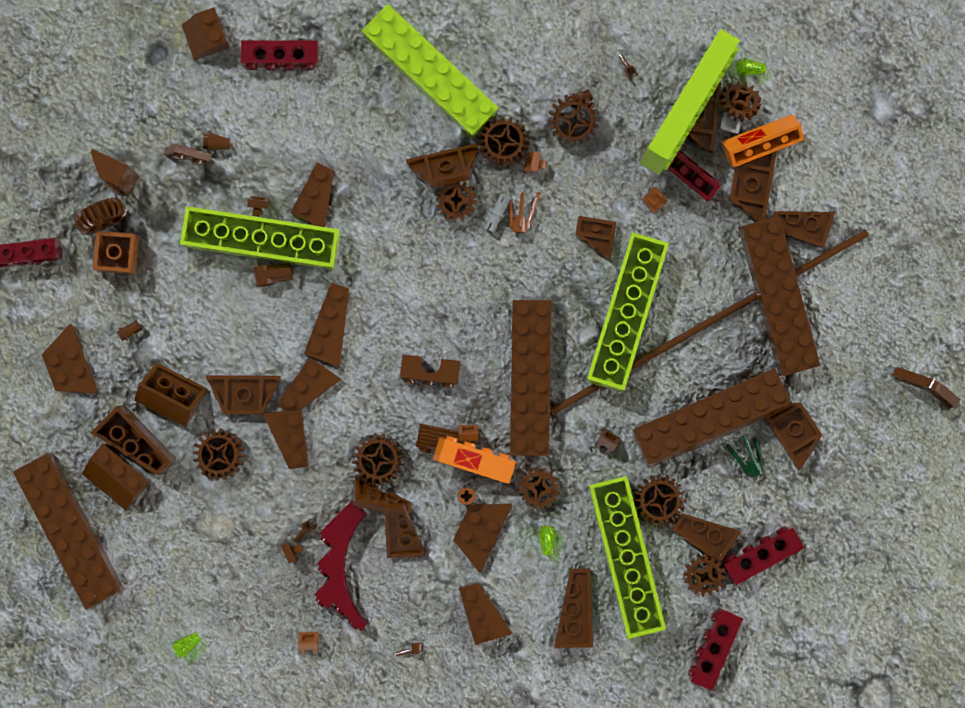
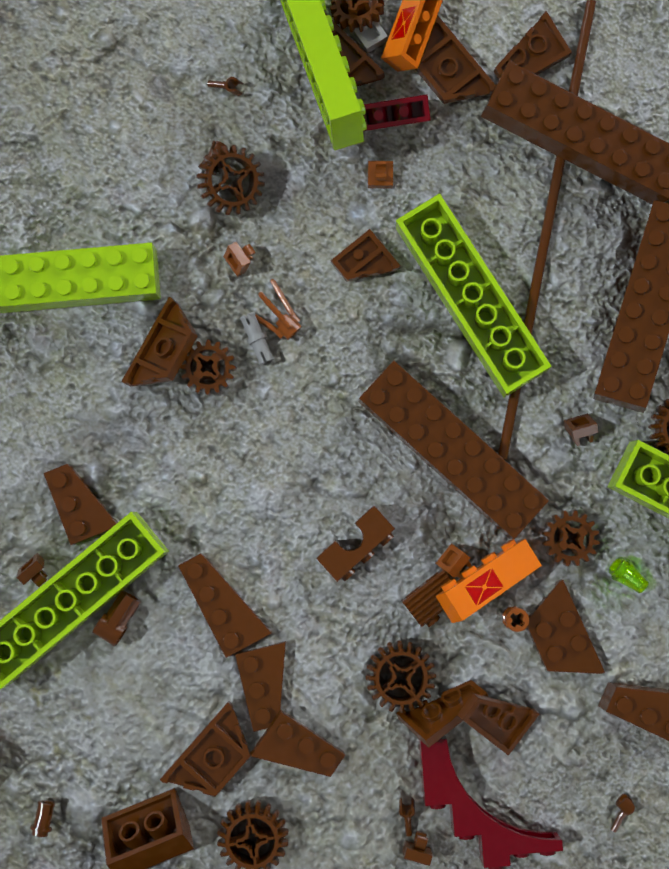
camera: 50 degrees left, 0 degrees up
reddish brown gear [478,116,530,168] -> none

